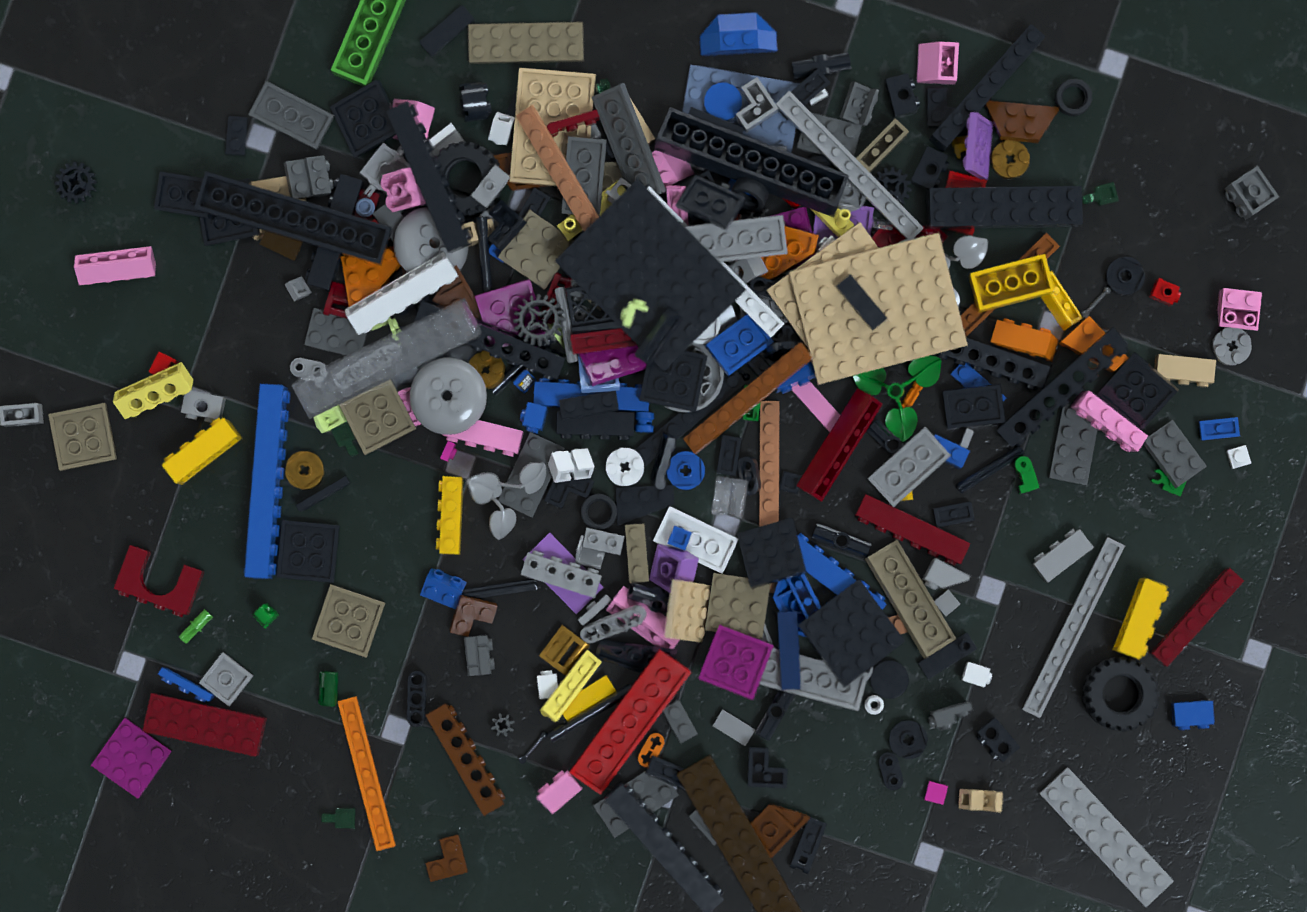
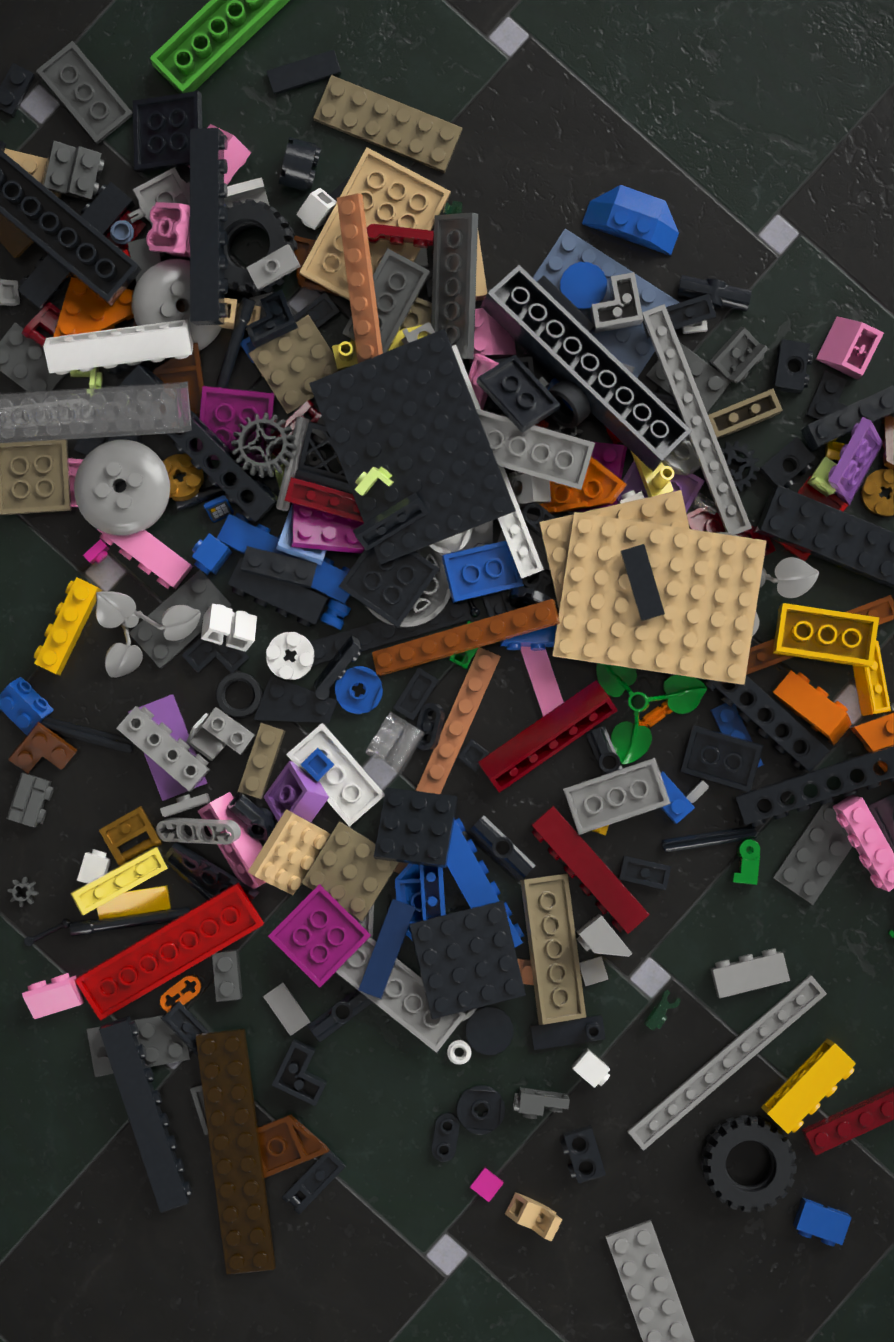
camera: 20 degrees right, 0 degrees up
none -> clear green plate [644,990,681,1031]
none -> yellowish green bracket [807,457,837,497]

